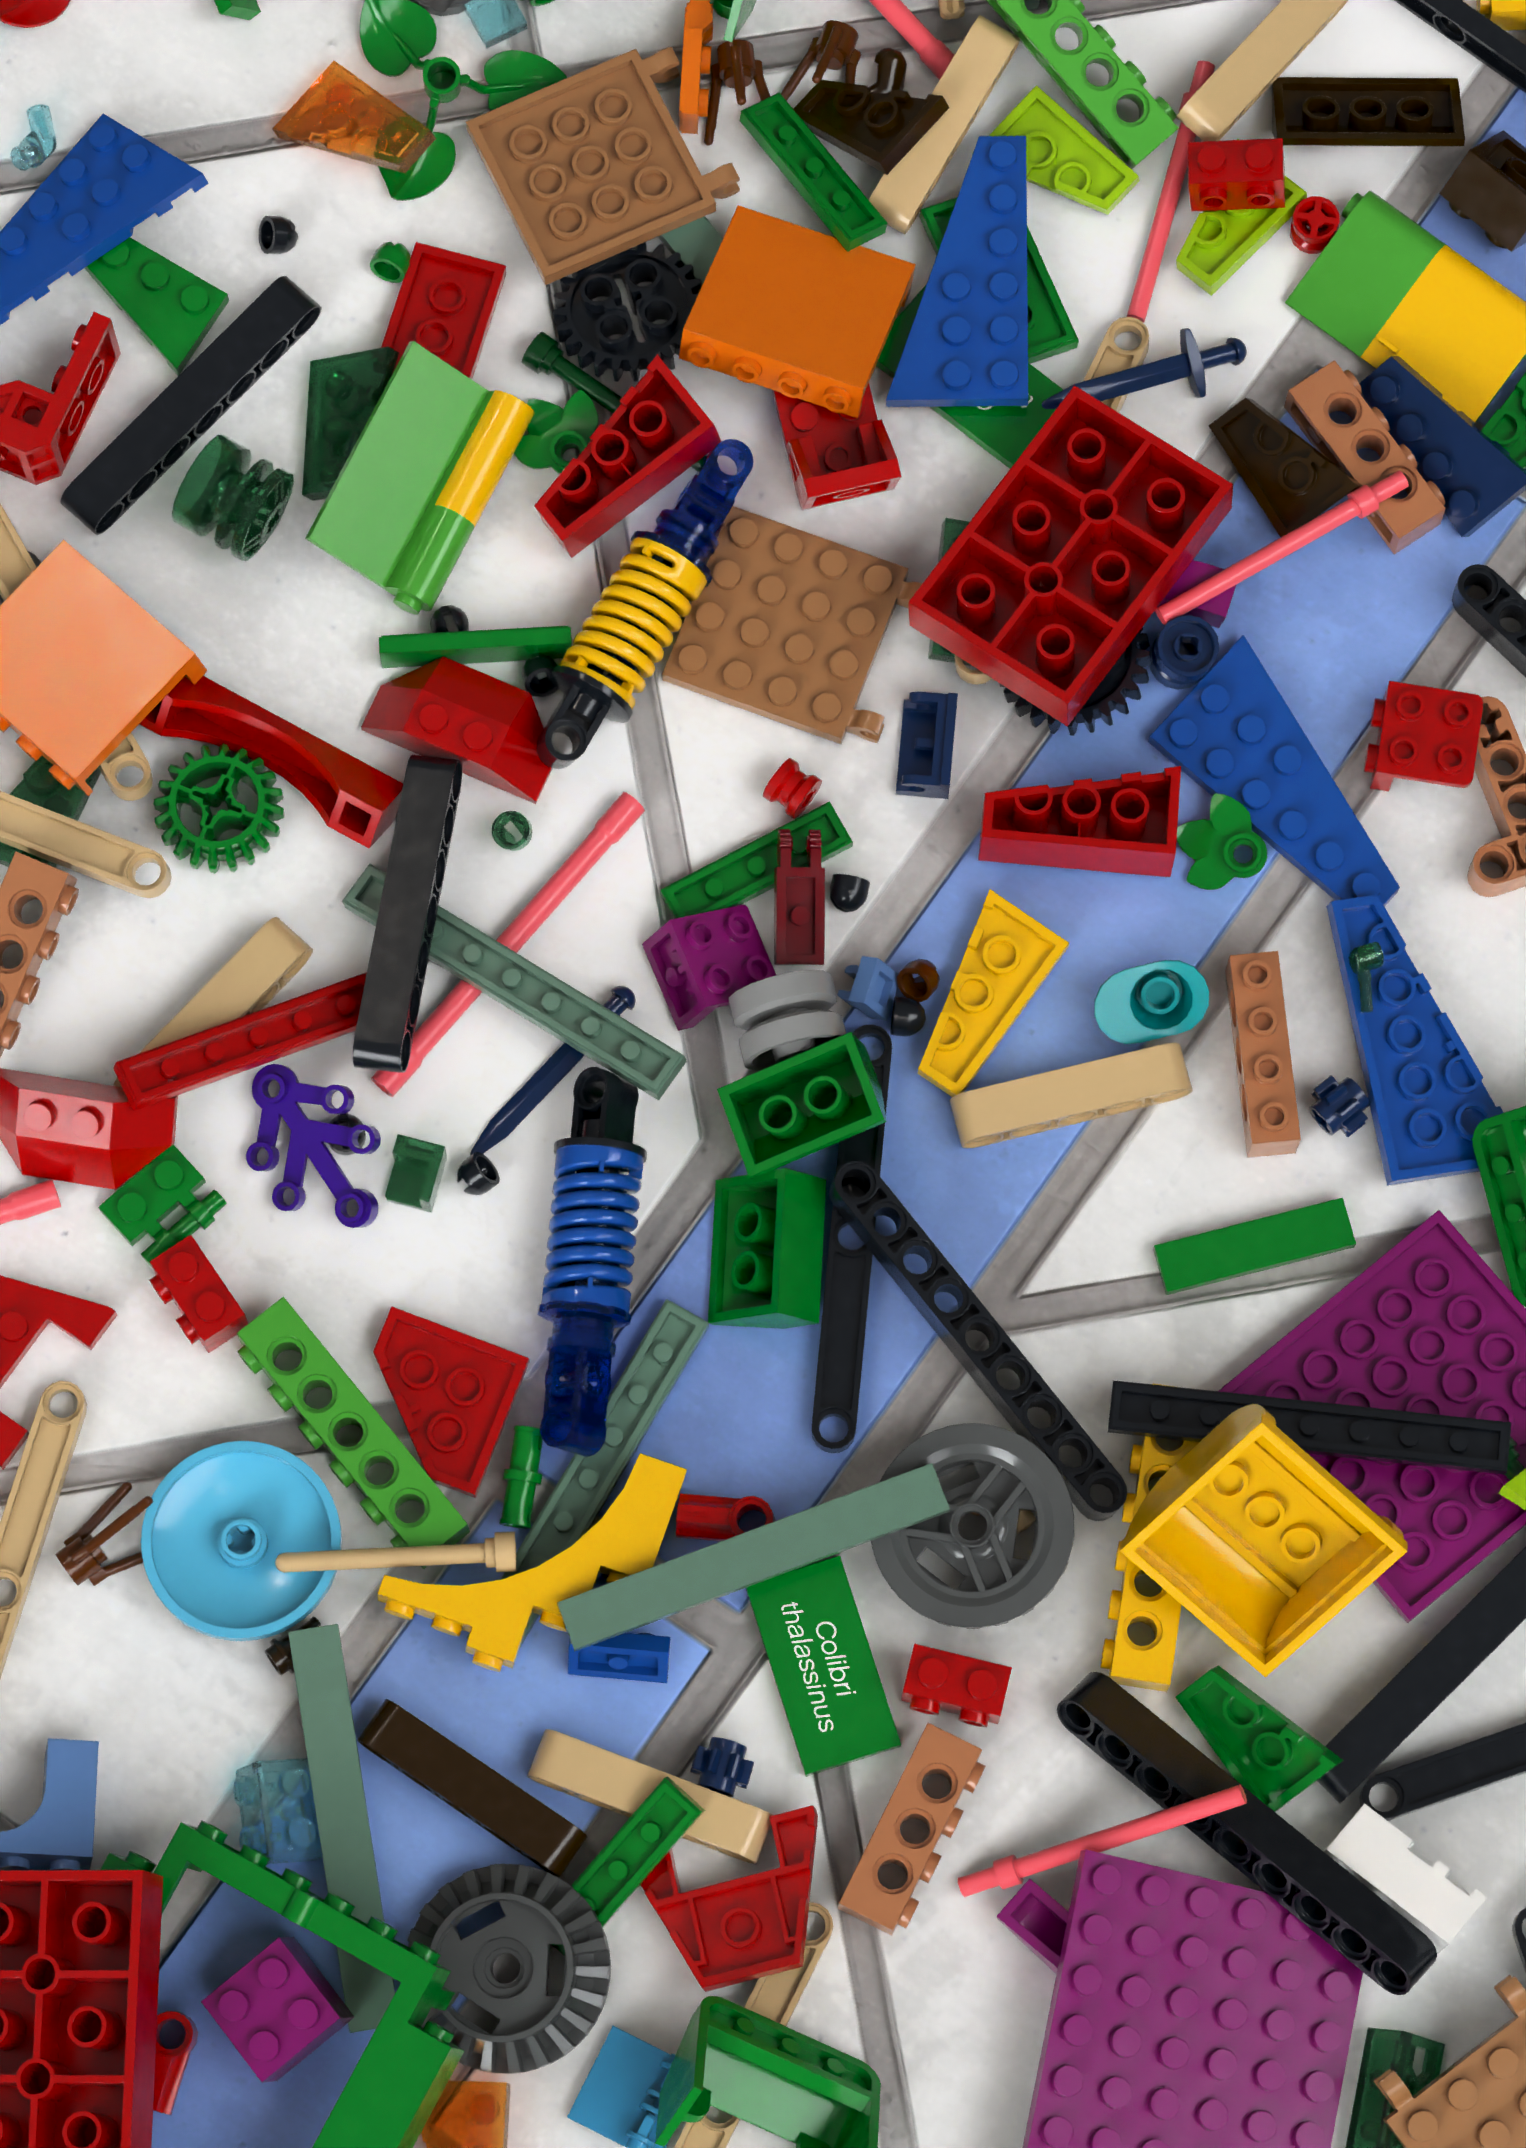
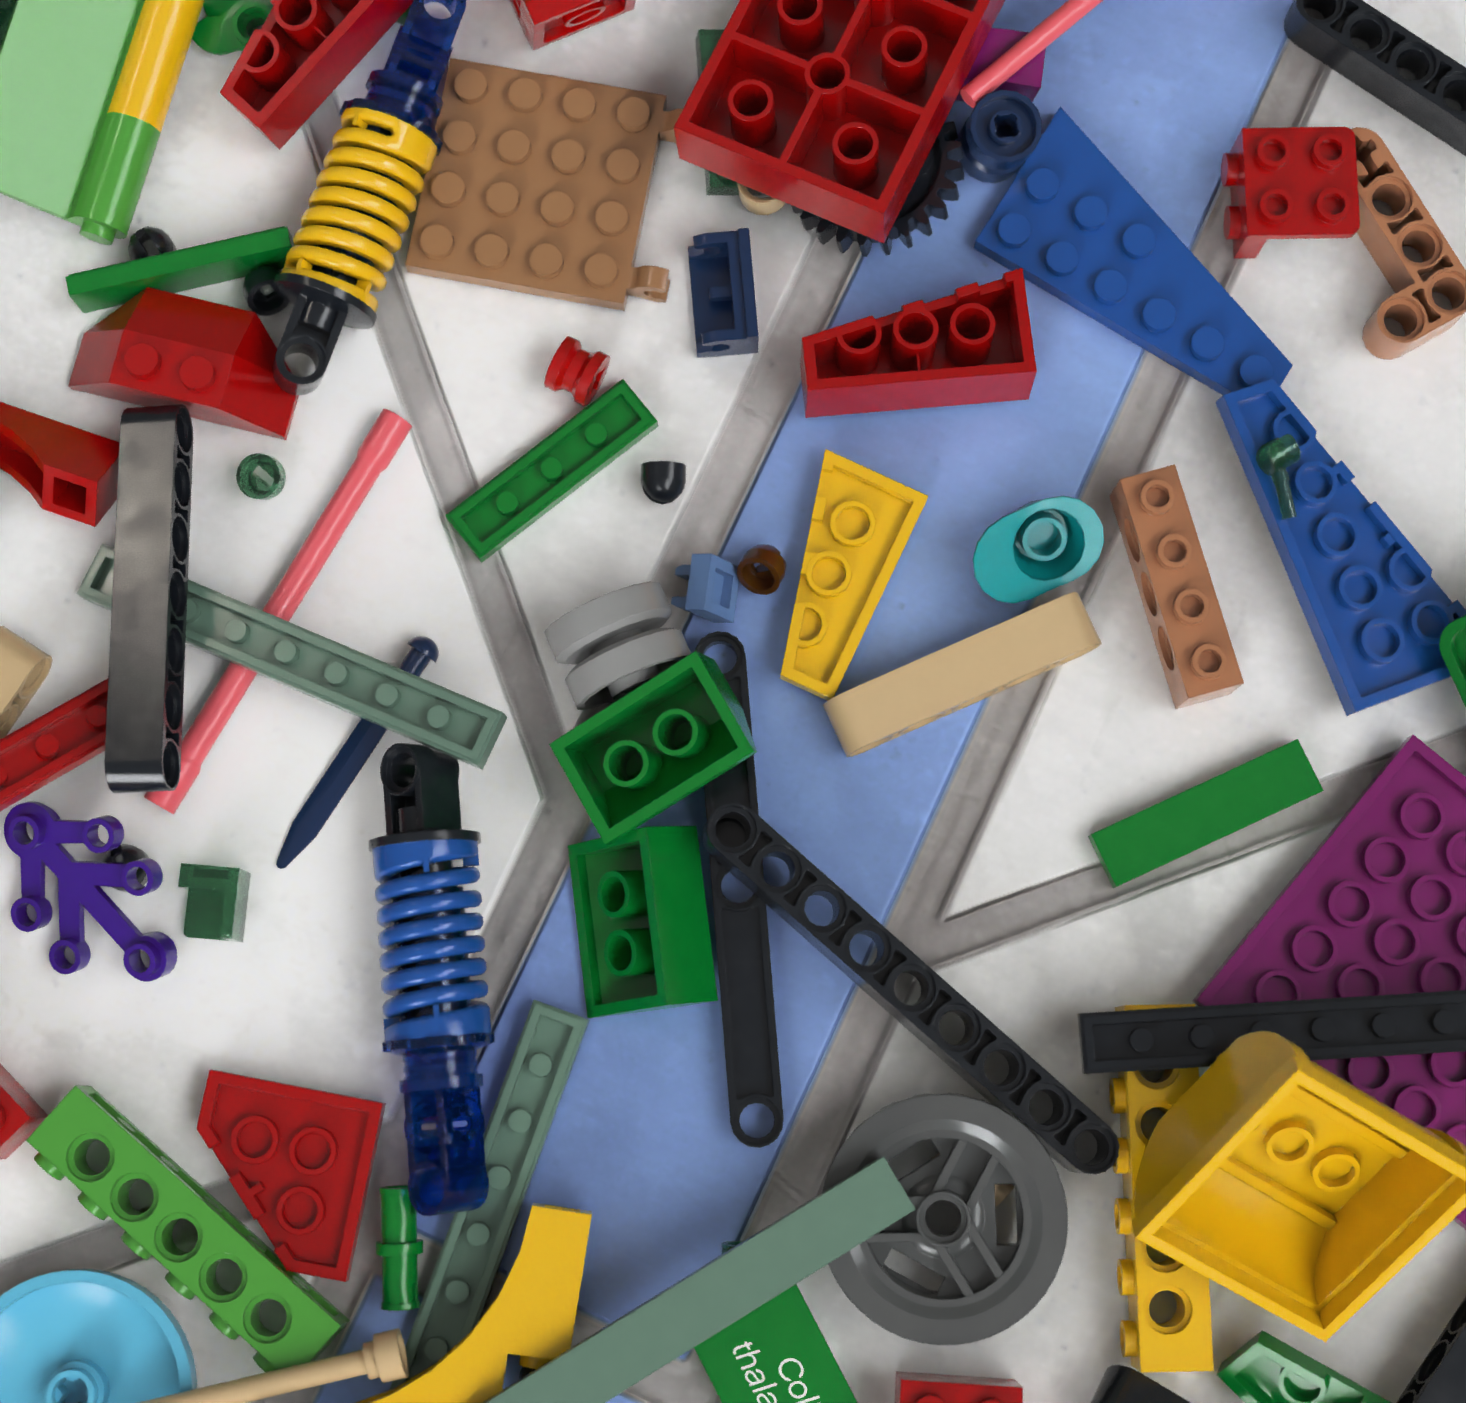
camera: 10 degrees left, 5 degrees up
black hinge [457,1152,500,1195] -> none
magenta bracket [642,905,776,1031] -> none
red piece [676,1493,776,1541] -> none
dark red hinge [774,829,825,965] -> none
black hinge [890,996,926,1036] -> none
green plate [1177,793,1267,890] -> none
dark blue gear [1309,1075,1370,1137] -> none

